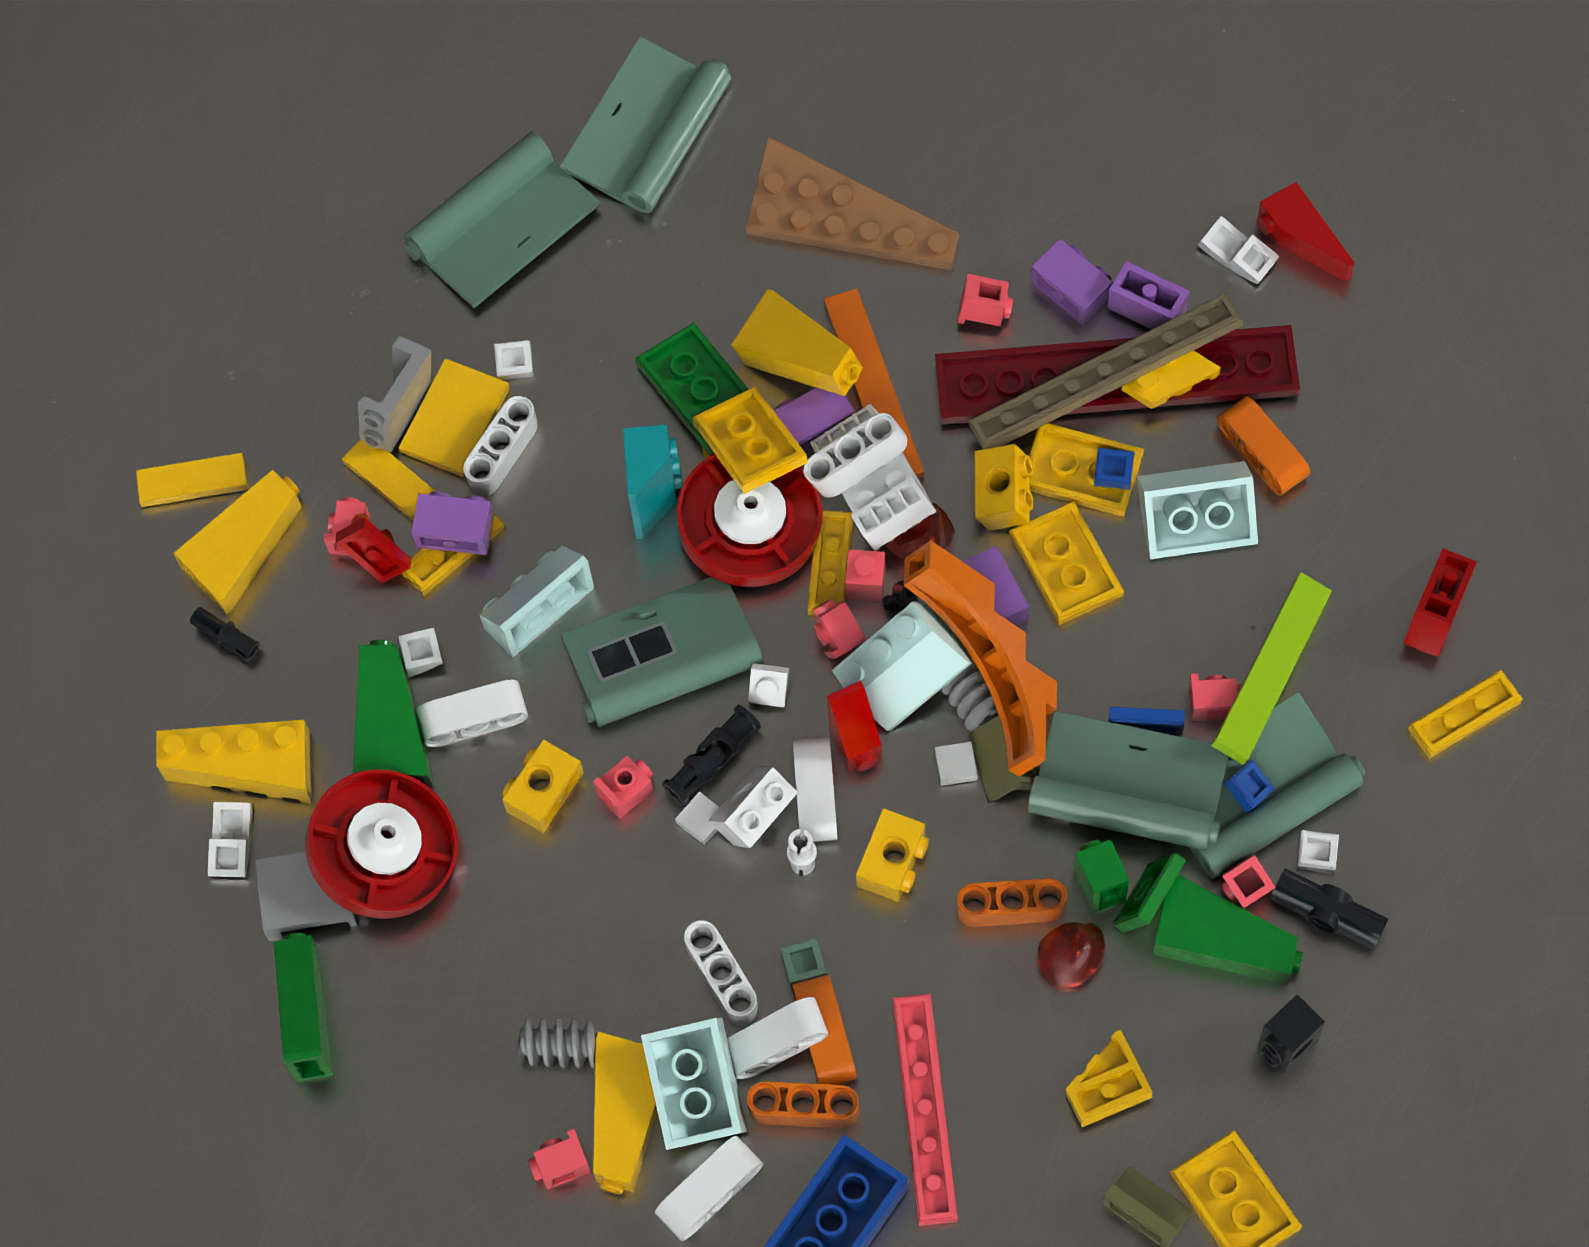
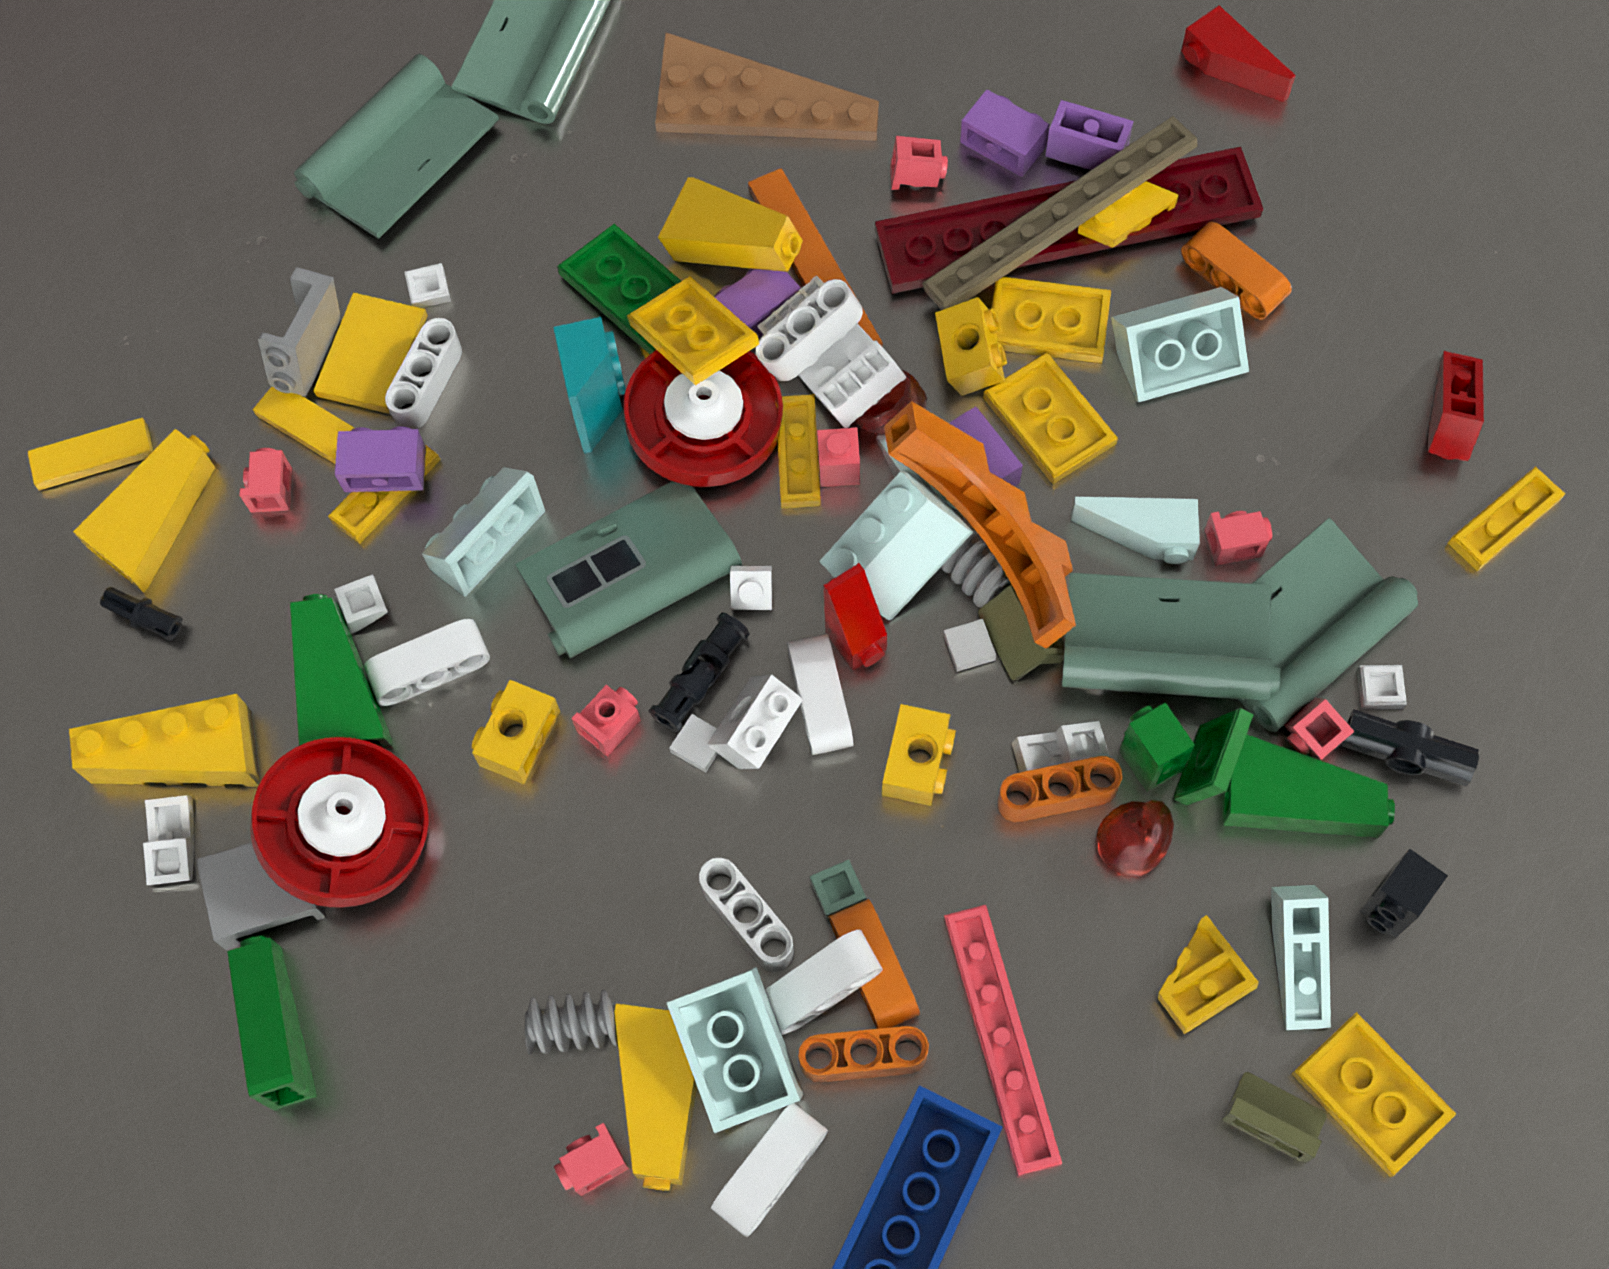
camera: 10 degrees left, 0 degrees up
red tile [336,514,411,583] -> none
white pin [787,829,817,876] -> none
coral brick [813,599,867,659] -> none
black arm [882,581,918,615] -> none
blue tile [1094,448,1134,490] -> none
blue tile [1108,707,1185,736] -> none
white slope [1197,216,1280,284] -> none
lime tile [1211,572,1332,765] -> none
blue tile [1223,759,1275,813] -> none
none -> white slope [1012,721,1110,772]
none -> light aqua slope [1071,497,1200,564]
none -> light aqua slope [1271,885,1331,1030]

